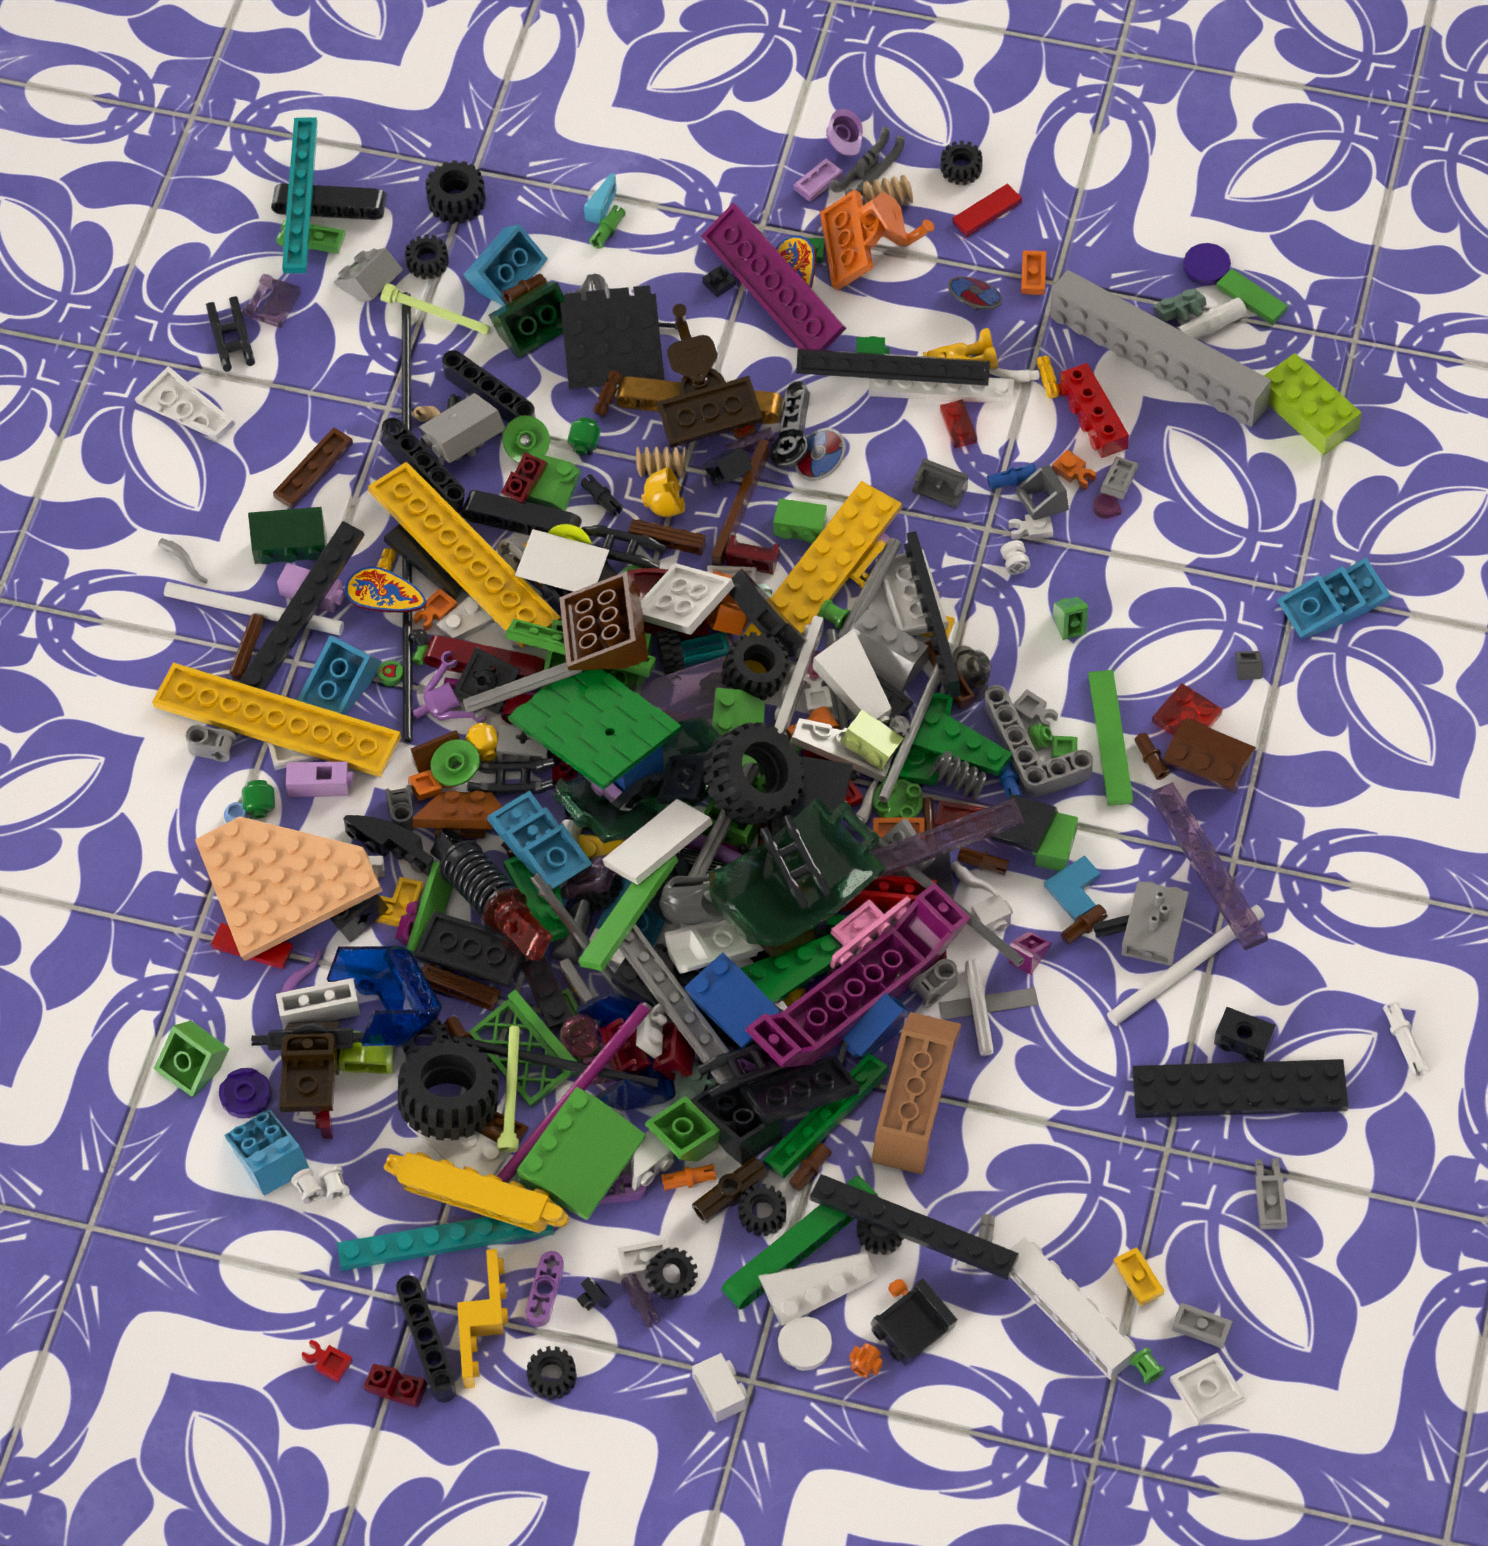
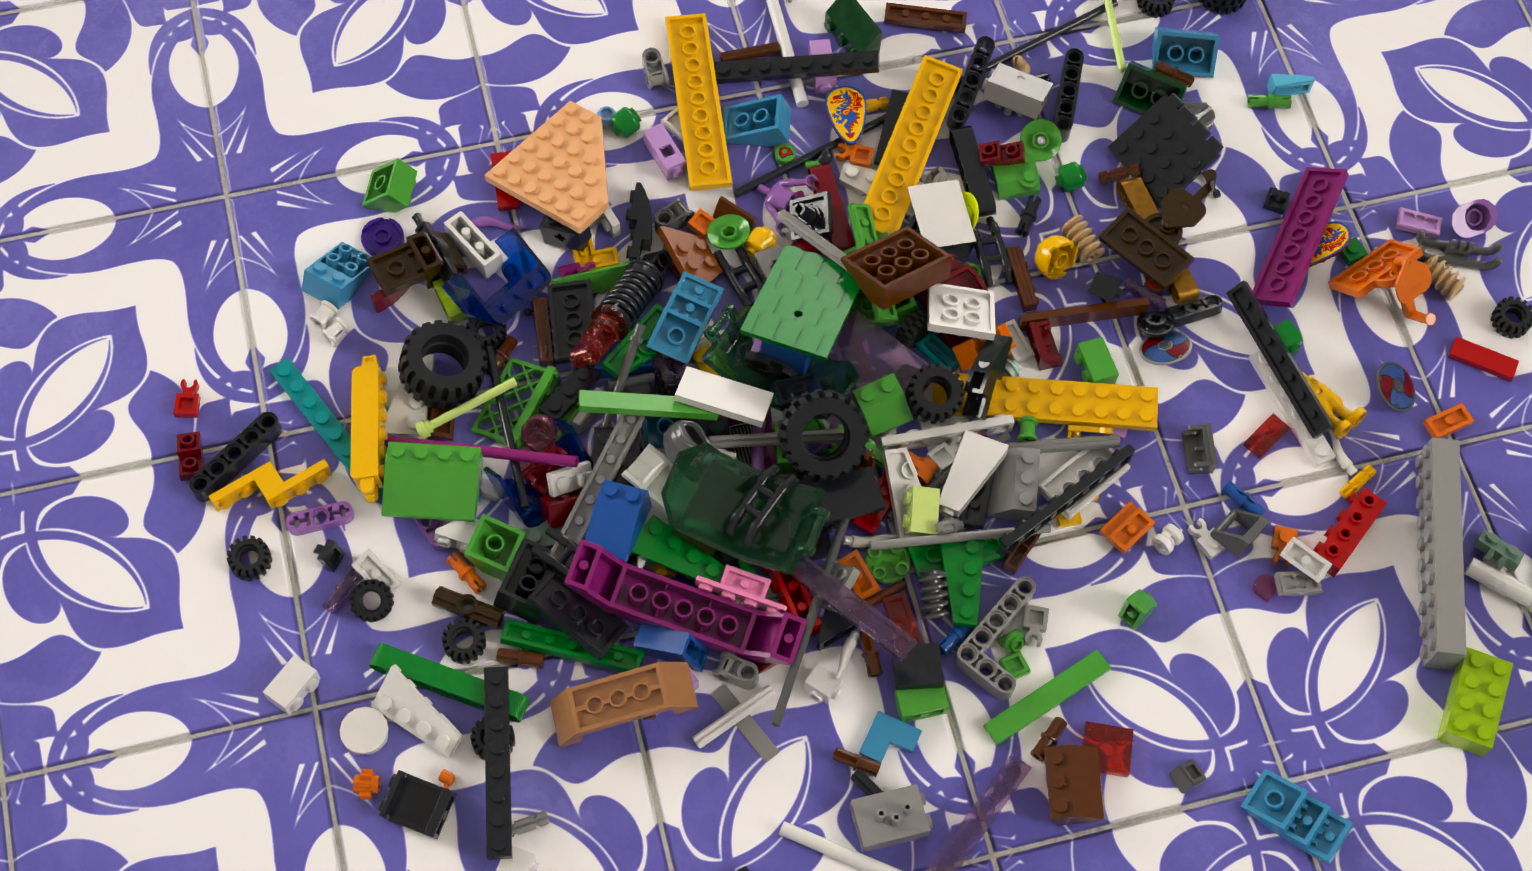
camera: 55 degrees right, 5 degrees up
clear smoke piece [952,645,991,703] -> none
magenta slope [1009,931,1052,975] -> none
none -> orange plate [1099,501,1156,555]
none -> white plate [1279,536,1333,583]

